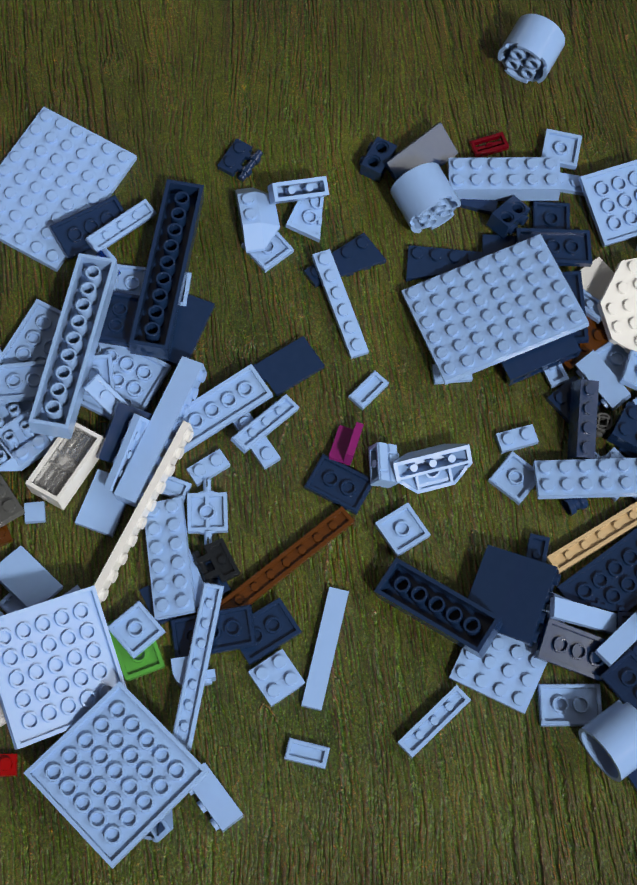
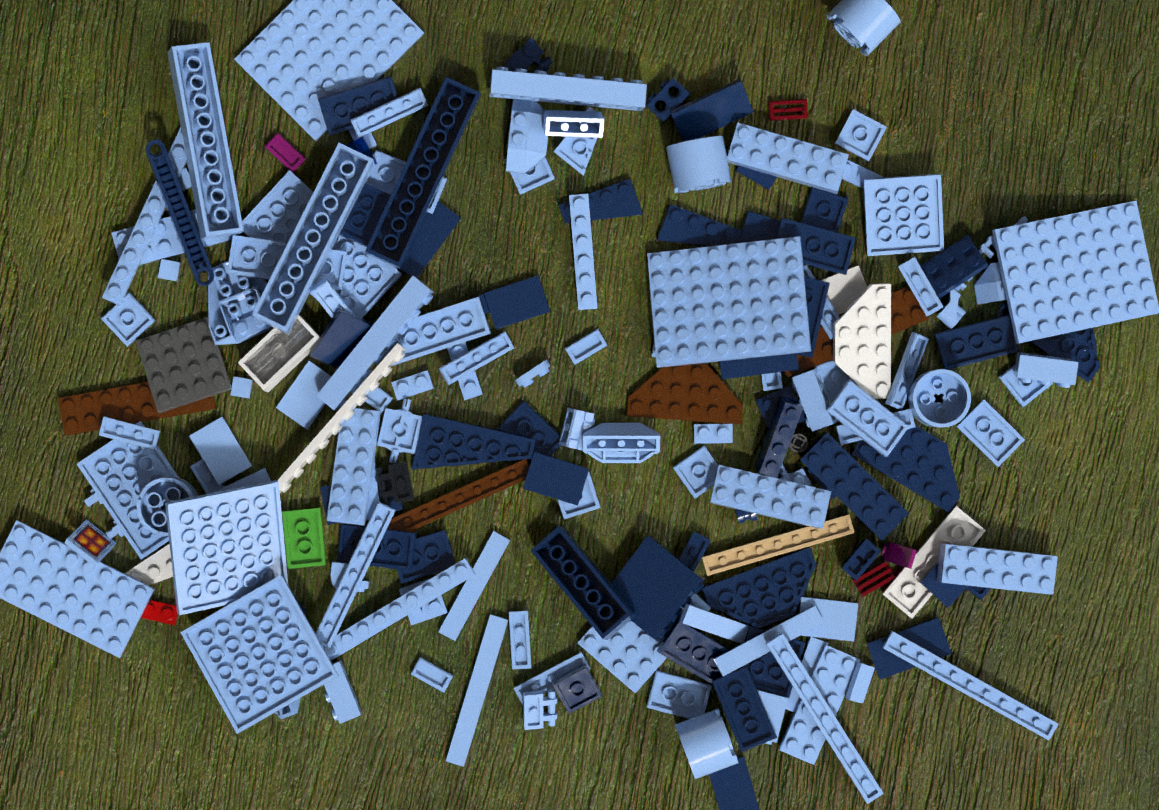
camera: 20 degrees right, 20 degrees up
light blue plate [104,413,150,492] -> none
light blue tile [108,601,166,659] -> none
magenta panel [328,422,364,466] -> none
dark blue brick [486,195,531,238] -> none
none -> magenta tile [265,133,306,173]
none -> light blue plate [323,558,476,661]
none -> dark blue wing [411,413,536,470]
none -> light blue tile [446,614,508,767]
none -> light blue brick [489,67,647,111]
none -> light blue plate [509,610,532,669]
none -> light blue plate [515,360,551,388]
none -> dark blue tile [523,452,589,506]
none -> light blue plate [523,689,557,730]
none -> dark blue tile [551,664,603,714]
none -> reddish brown plate [627,364,743,424]

